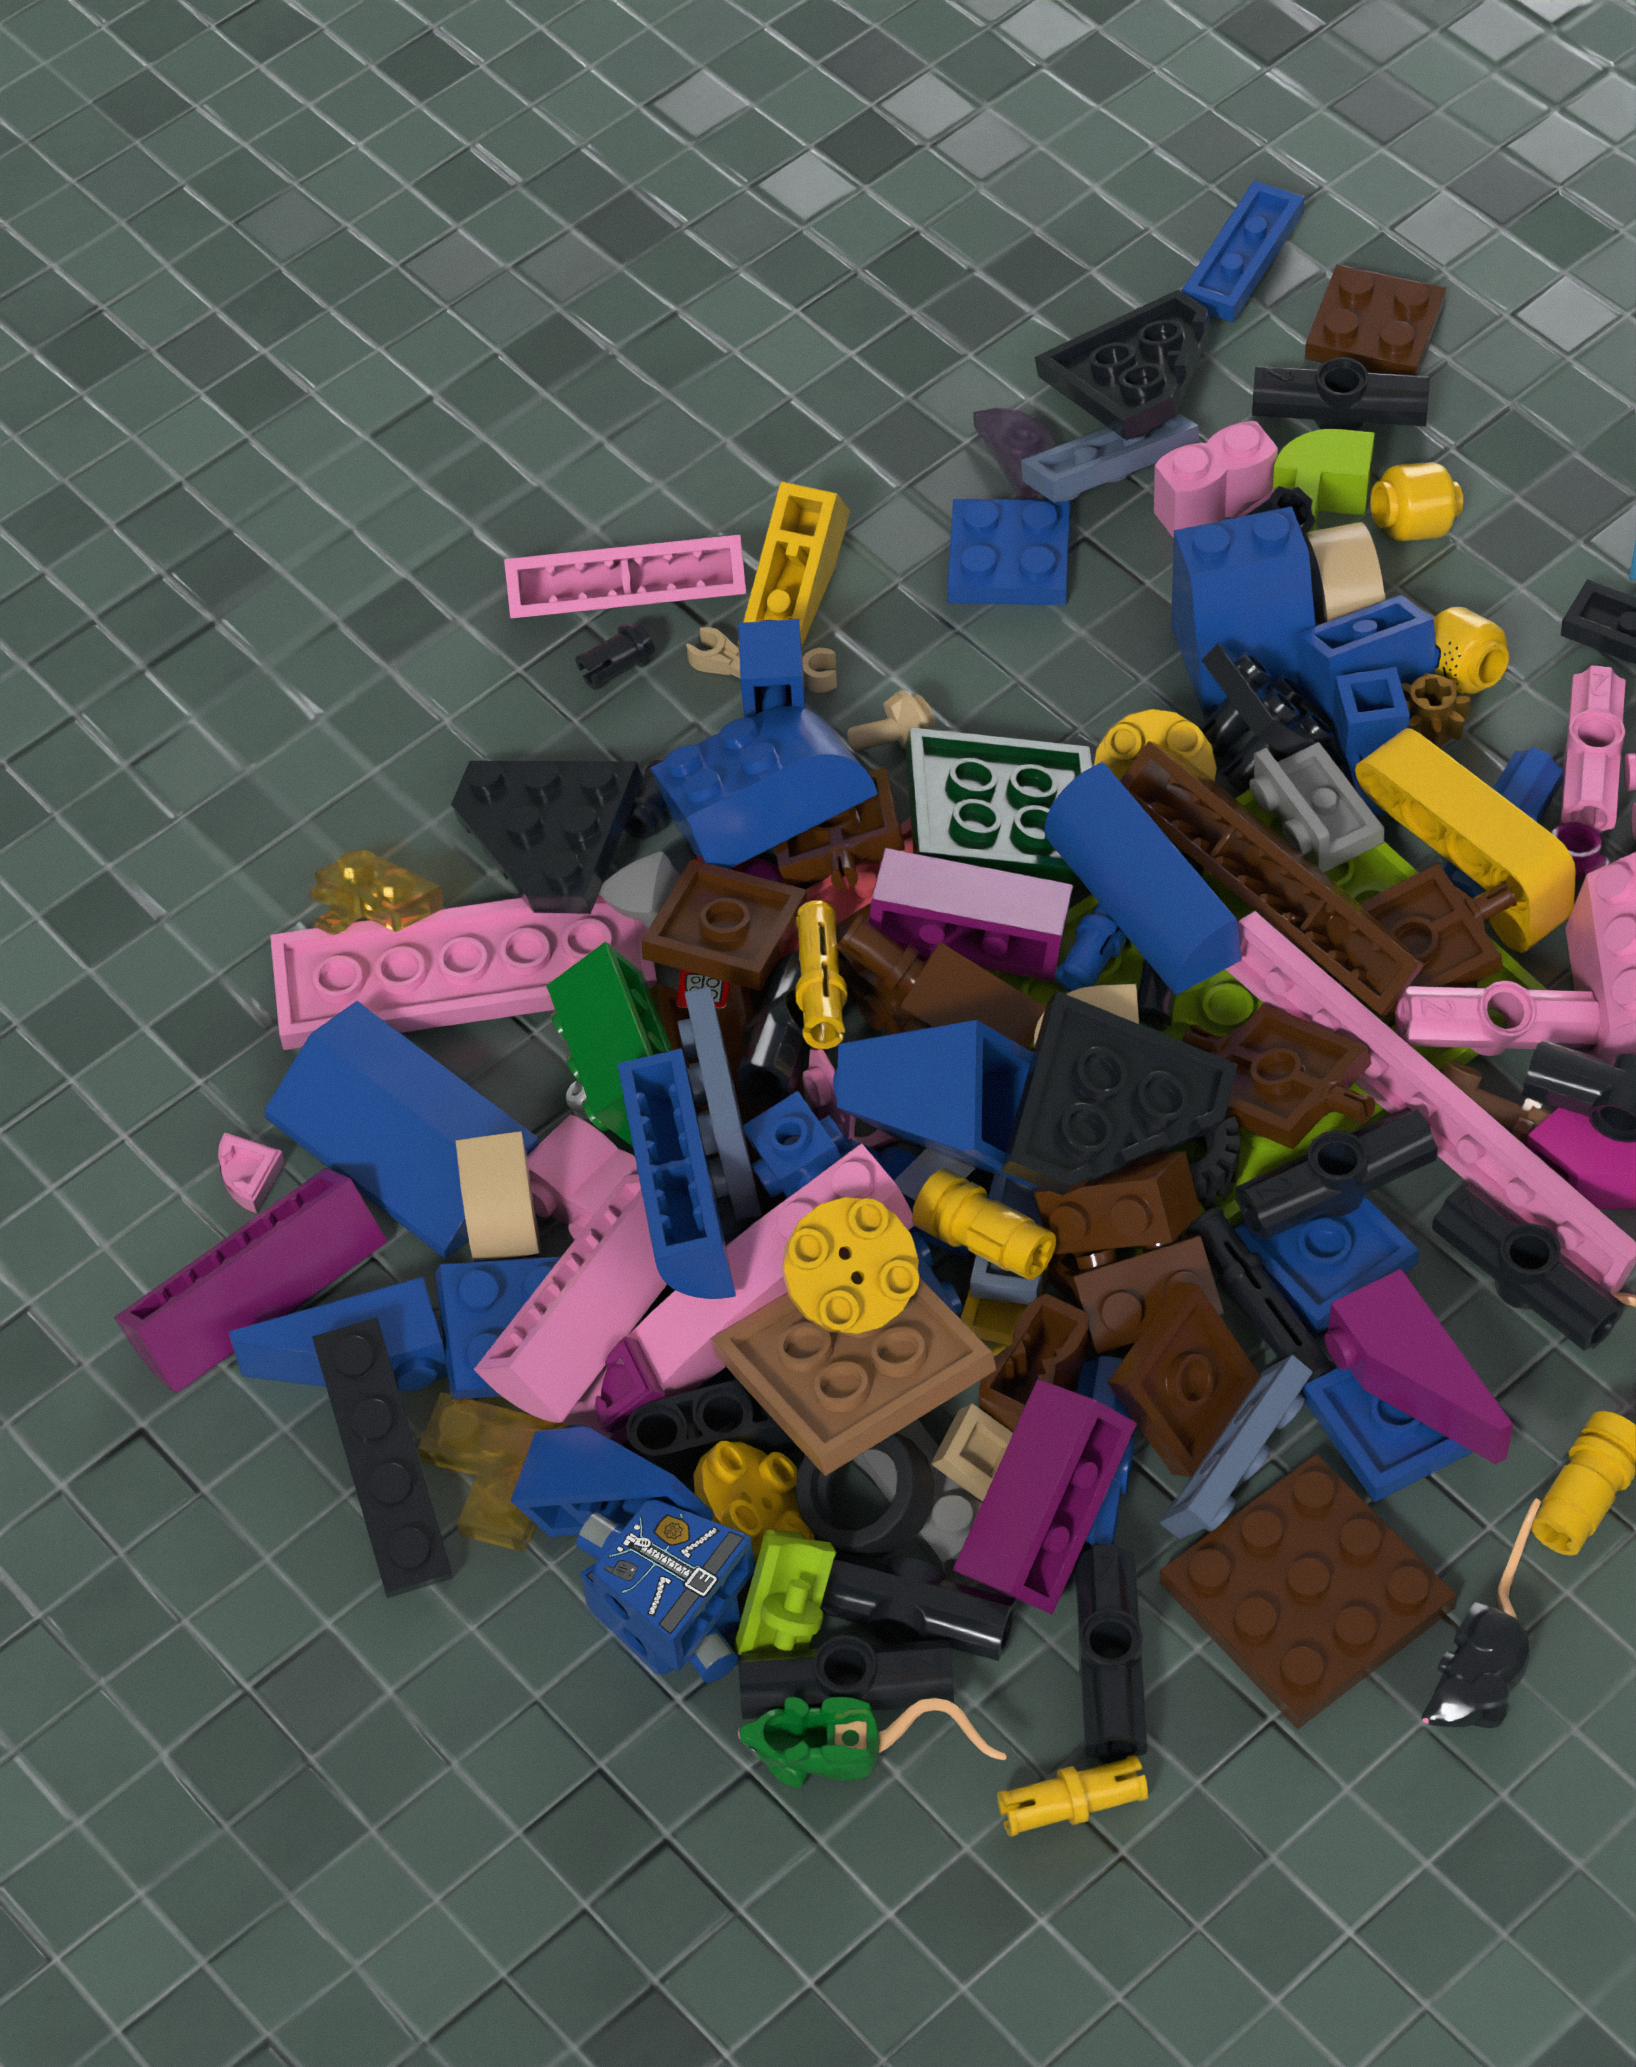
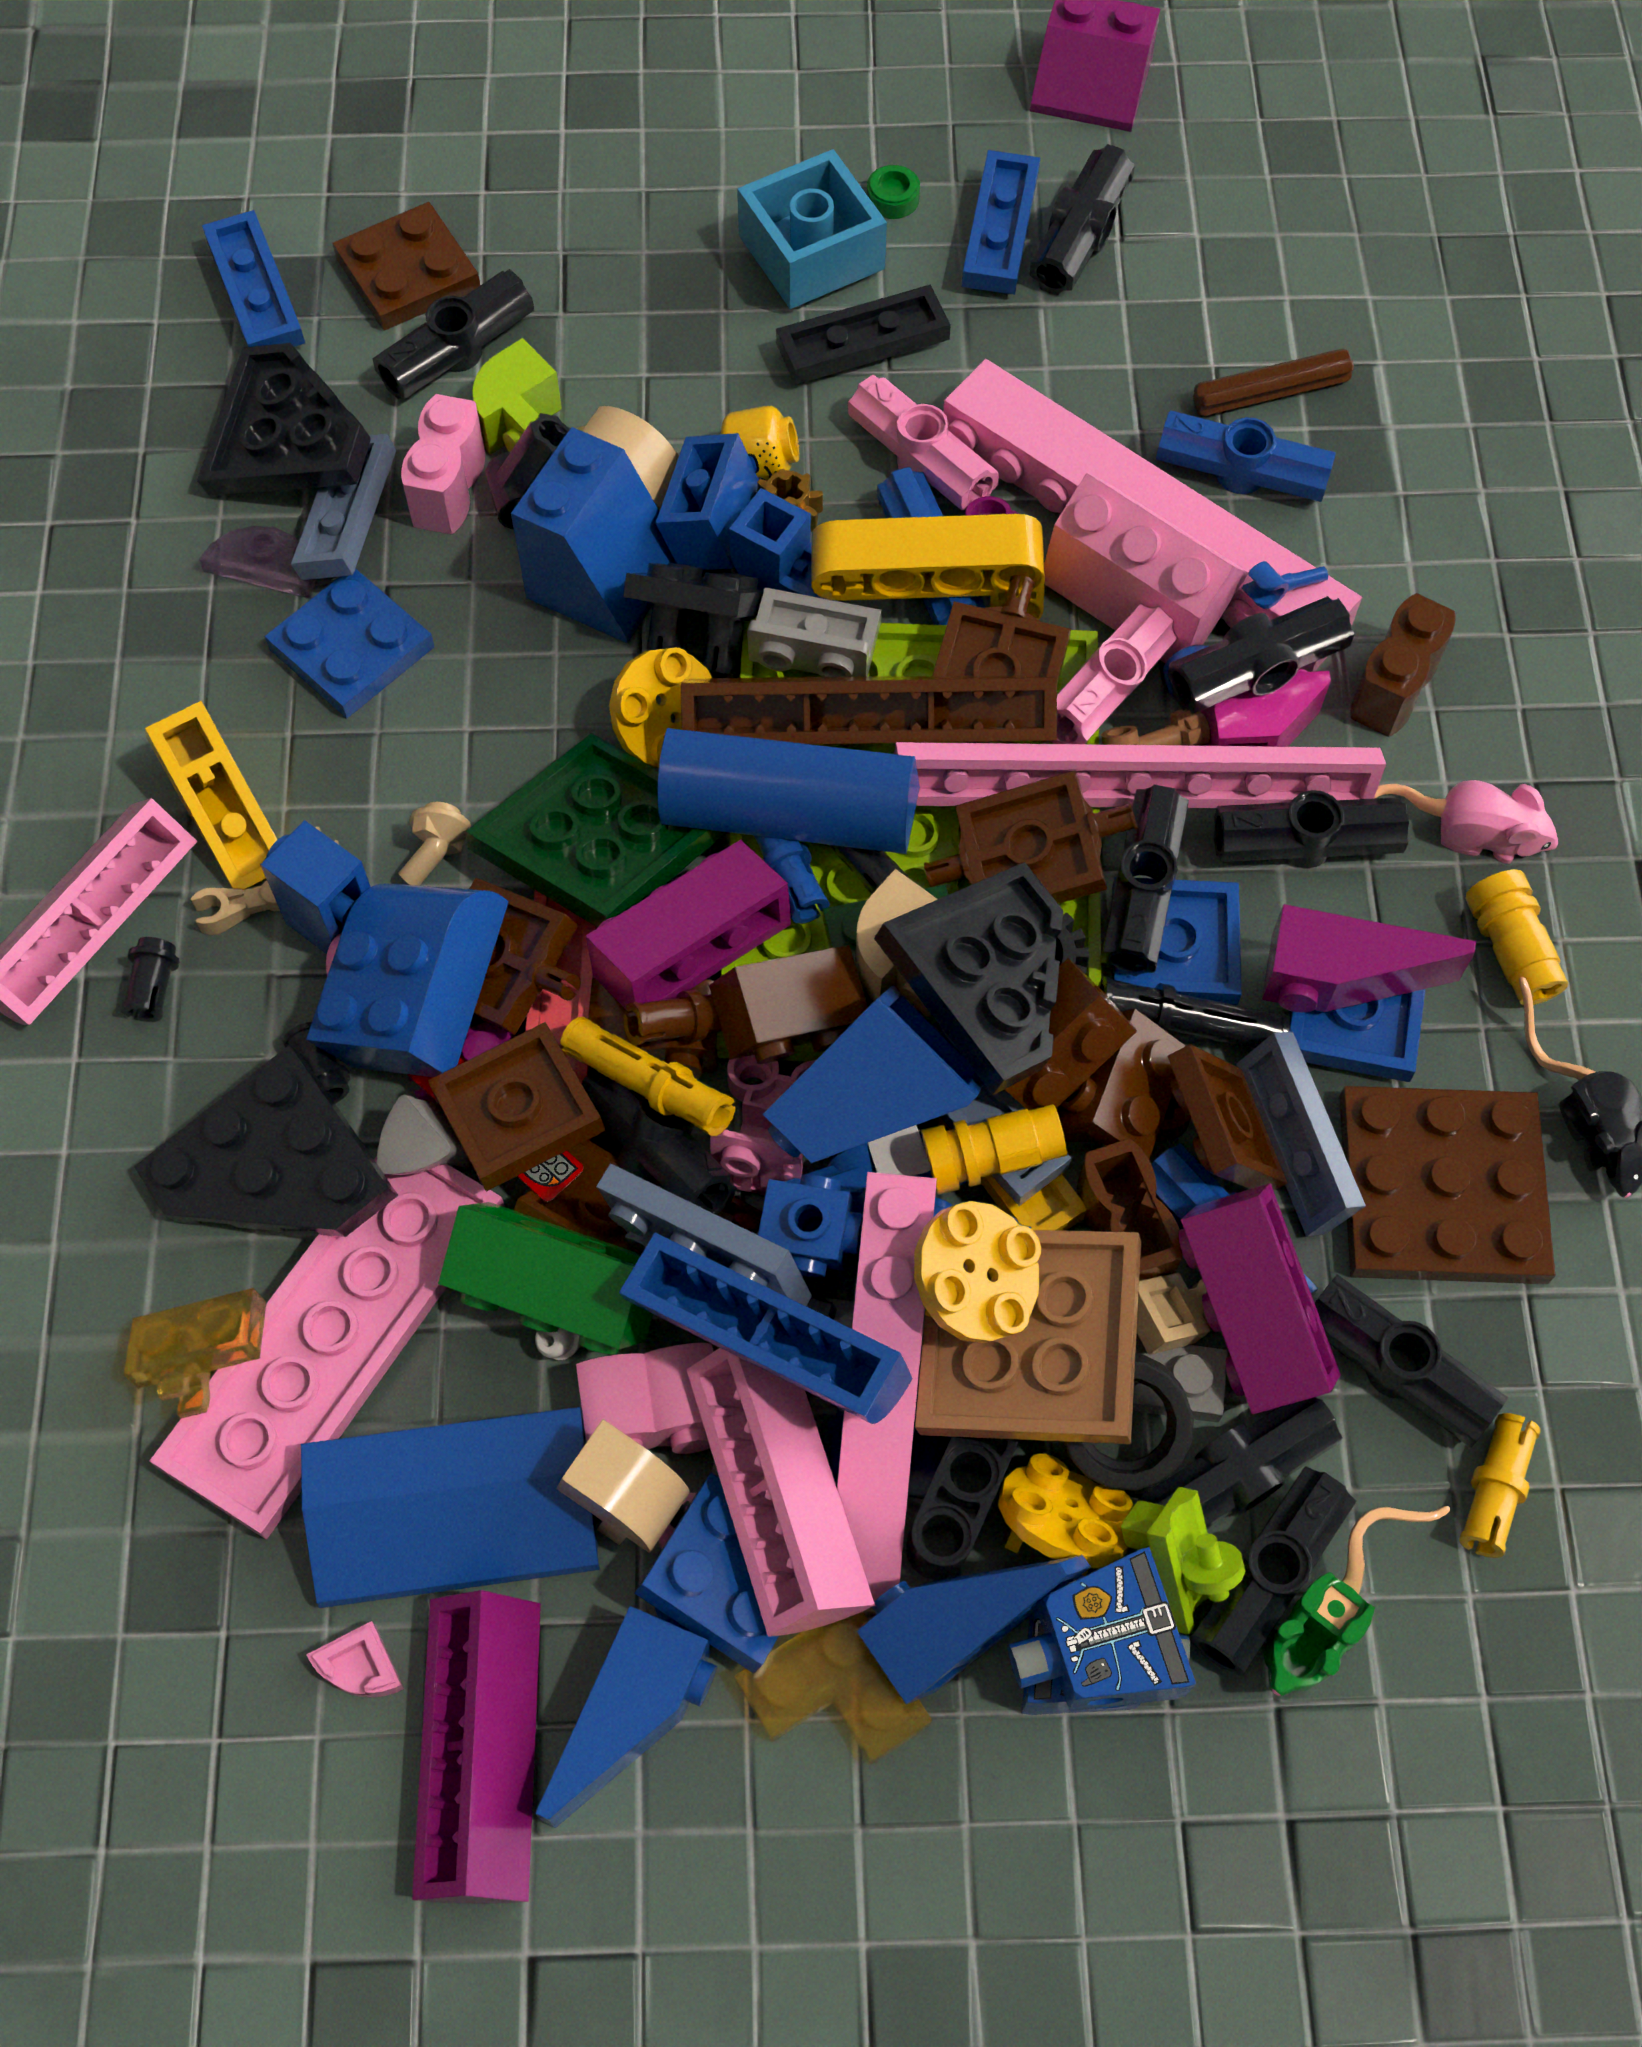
camera: 55 degrees left, 10 degrees up
black plate [312,1318,453,1598] -> none
magenta tile [595,1336,665,1433] -> none
yellow head [1370,462,1463,542] -> none

